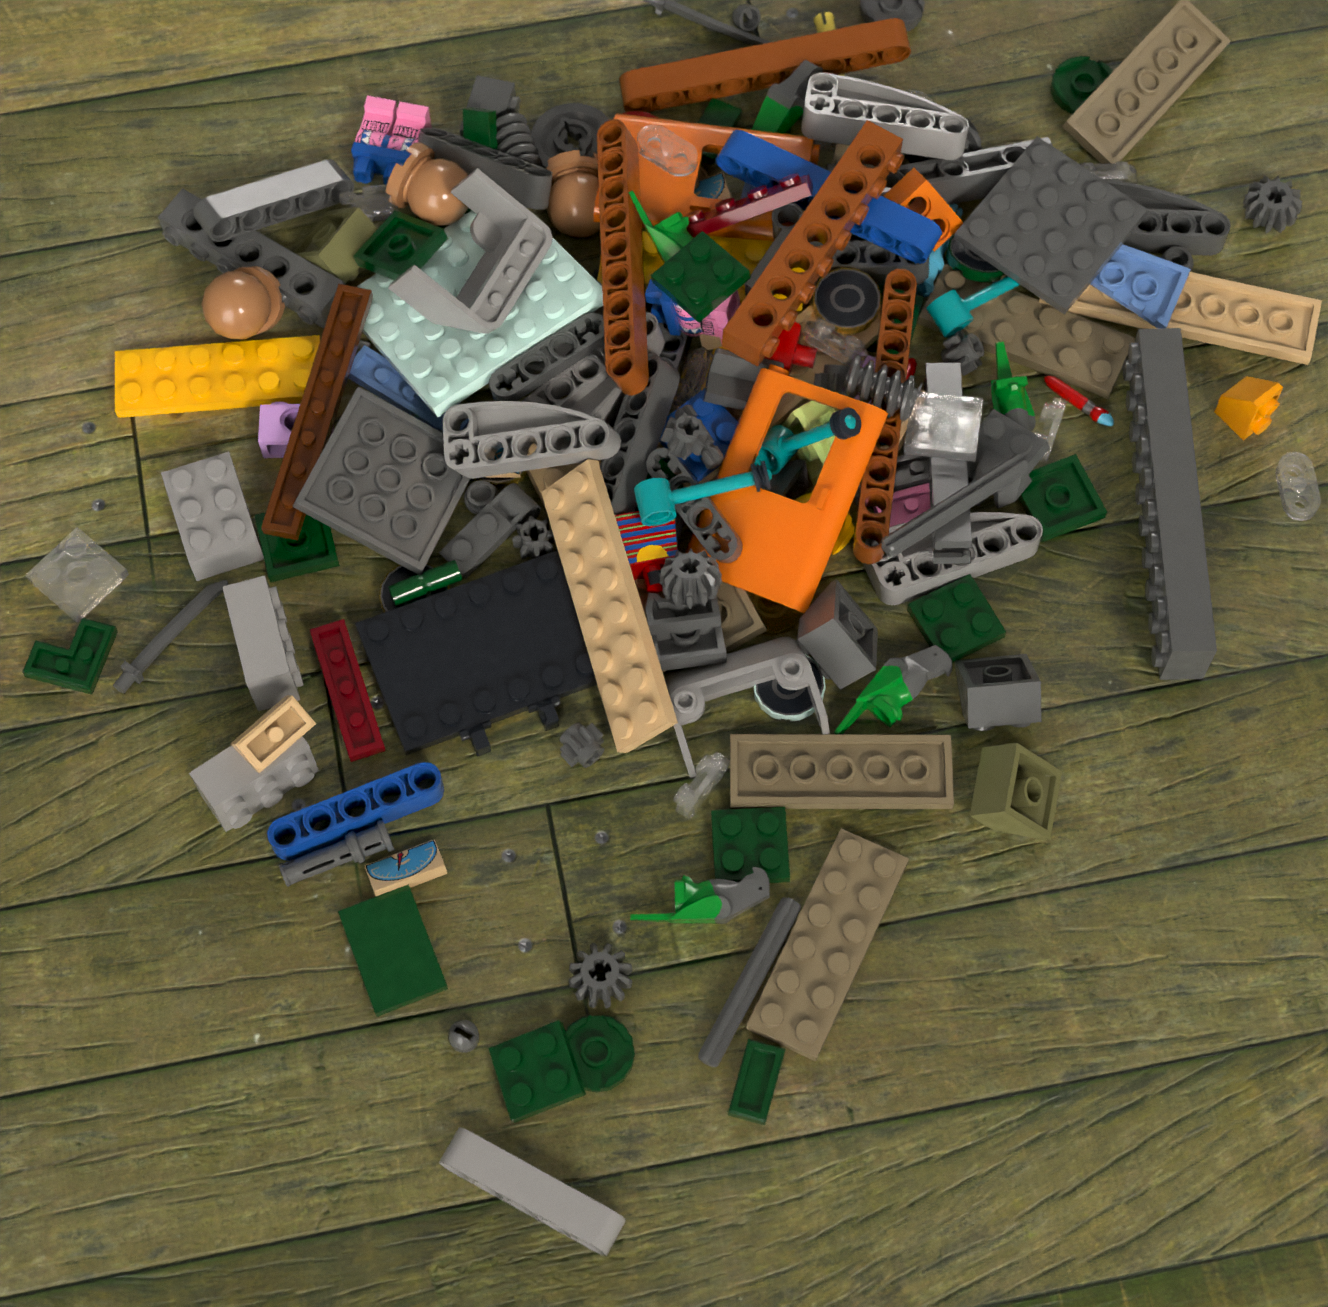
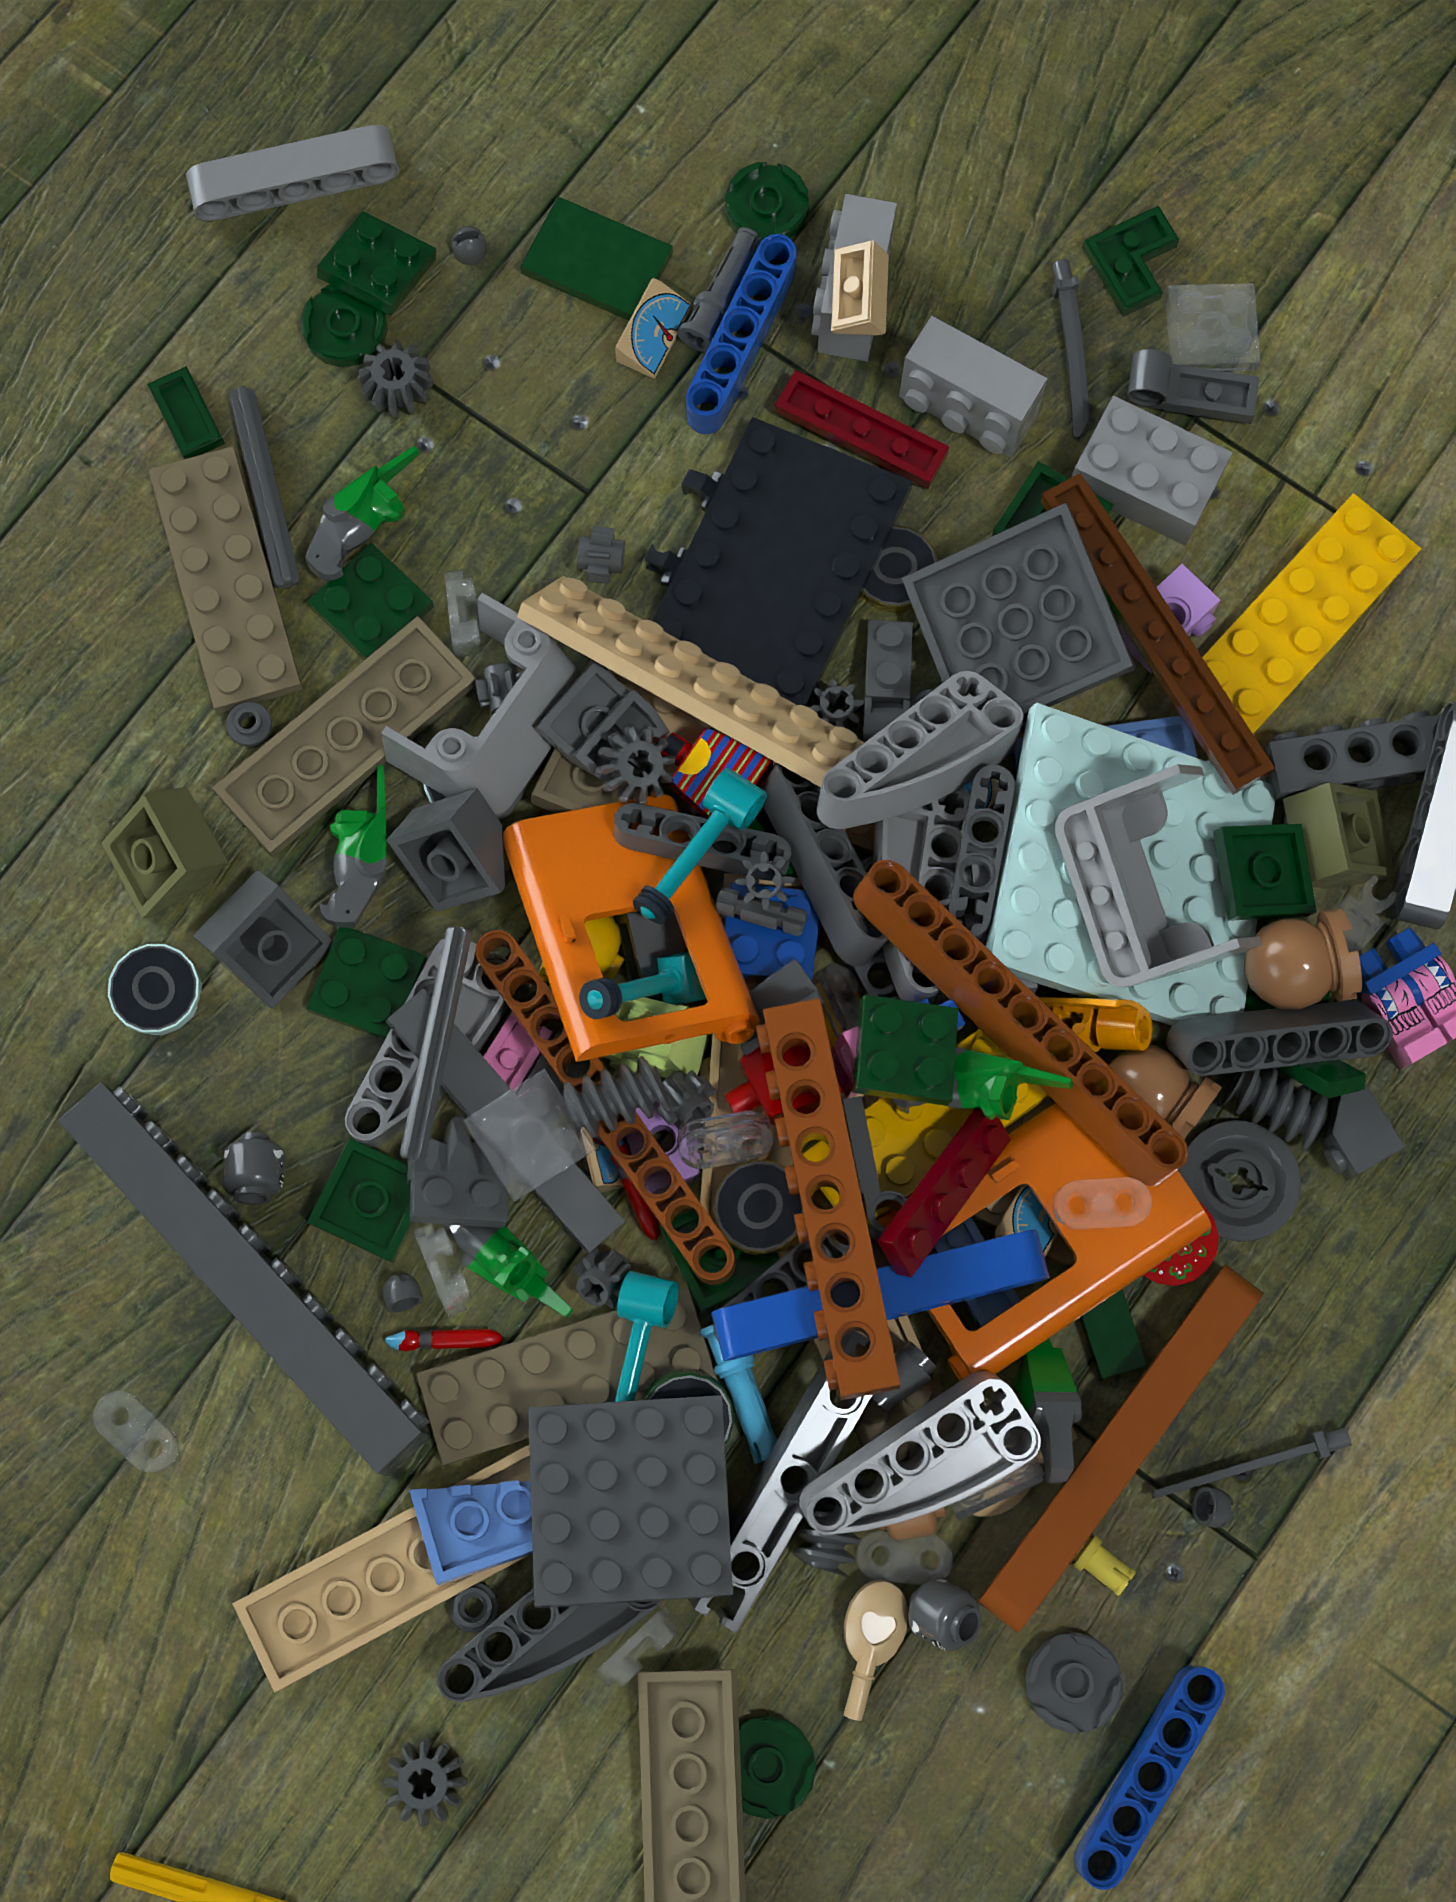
camera: 135 degrees right, 10 degrees up
medium nougat tile [201,266,285,339] -> none
dark green piece [388,560,462,606] -> none
orange brick [884,168,964,252] -> none
light orange slope [1215,376,1283,440] -> none
none -> black tile [108,944,202,1035]
none -> dark grey head [222,1132,285,1205]
none -> dark grey plate [226,702,272,747]
none -> dark grey hinge [383,1273,424,1313]
none -> dark grey gear [475,662,523,715]
none -> dark green tile [725,162,809,242]
none -> tan piece [843,1579,908,1721]
none -> dark grey head [908,1578,982,1652]
none -> light orange panel [1039,997,1152,1052]
none -> dark grey plate [1127,349,1259,424]

